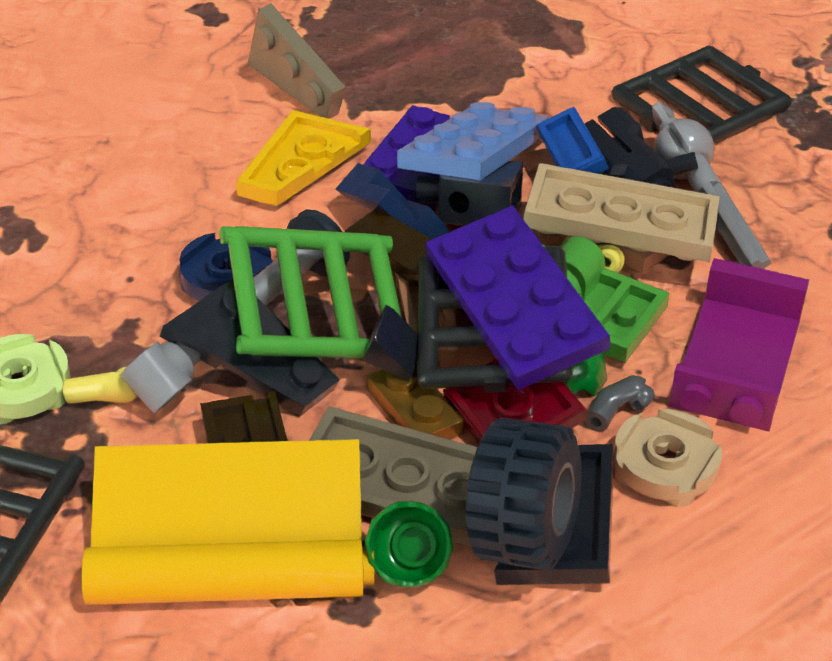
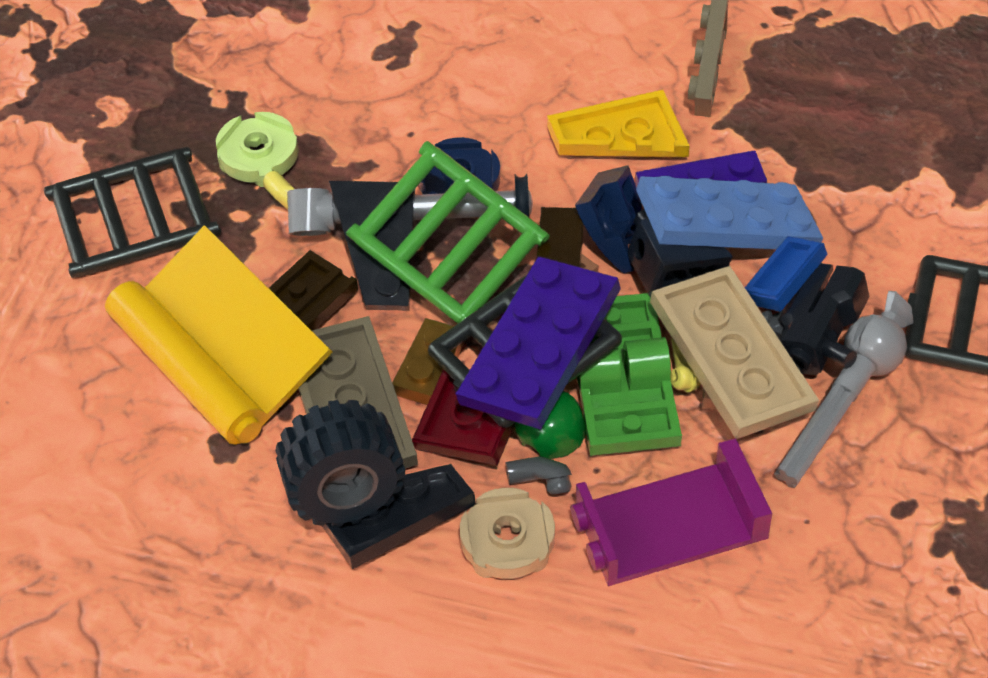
camera: 55 degrees right, 10 degrees up
black slope [362,305,418,381] -> none
green hair [365,501,454,587] -> none

